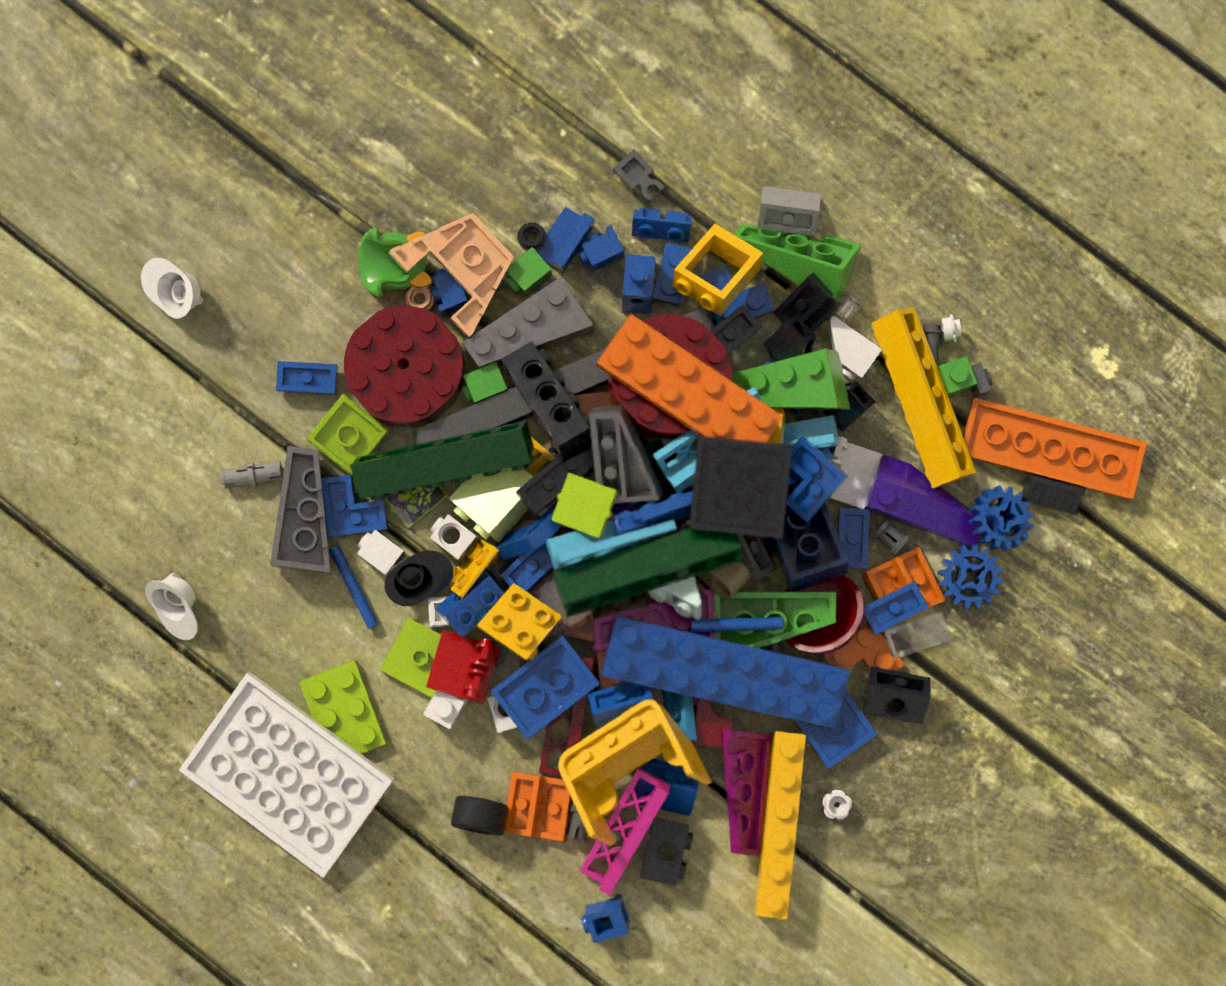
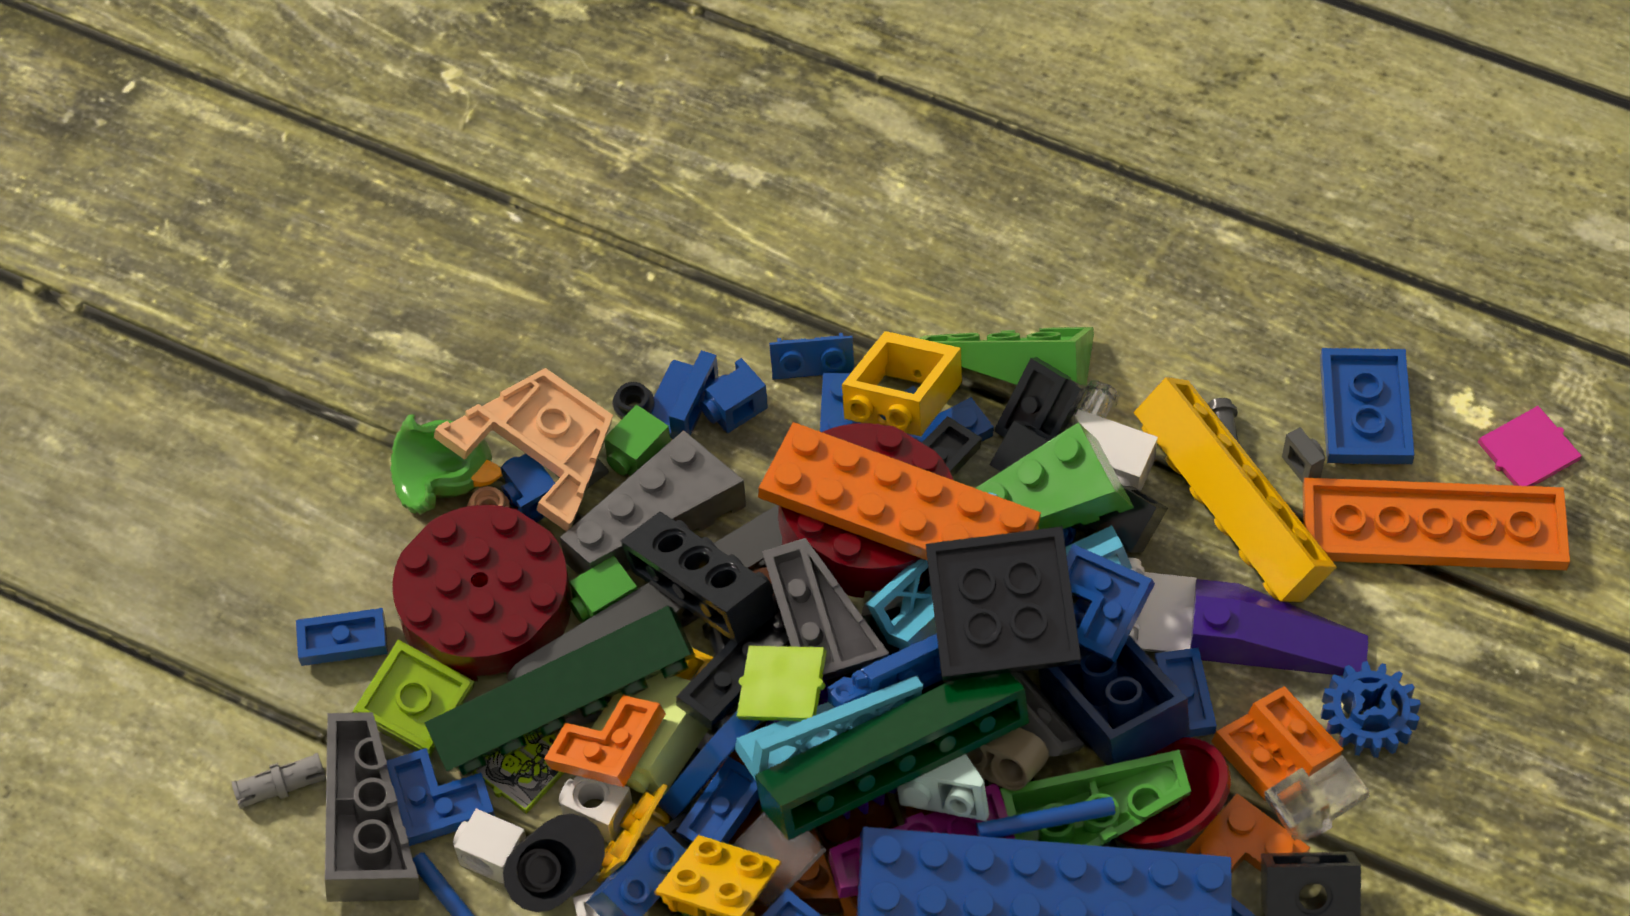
camera: 10 degrees left, 25 degrees down
white piece [141,258,204,319] -> none
dark grey plate [613,149,664,203] -> none
blue torso [622,254,655,314] -> none
light grey panel [757,186,820,236] -> none
blue plate [864,581,928,635] -> none
dark grey bush [871,517,911,557] -> none
bright green brick [937,356,977,397] -> none
white plate [941,314,962,343] -> none
blue gear [969,485,1034,551] -> none
black tile [1021,473,1086,516] -> none
none -> orange plate [544,695,666,787]
none -> blue plate [1320,348,1415,464]
none -> dark pink piece [1478,406,1582,486]

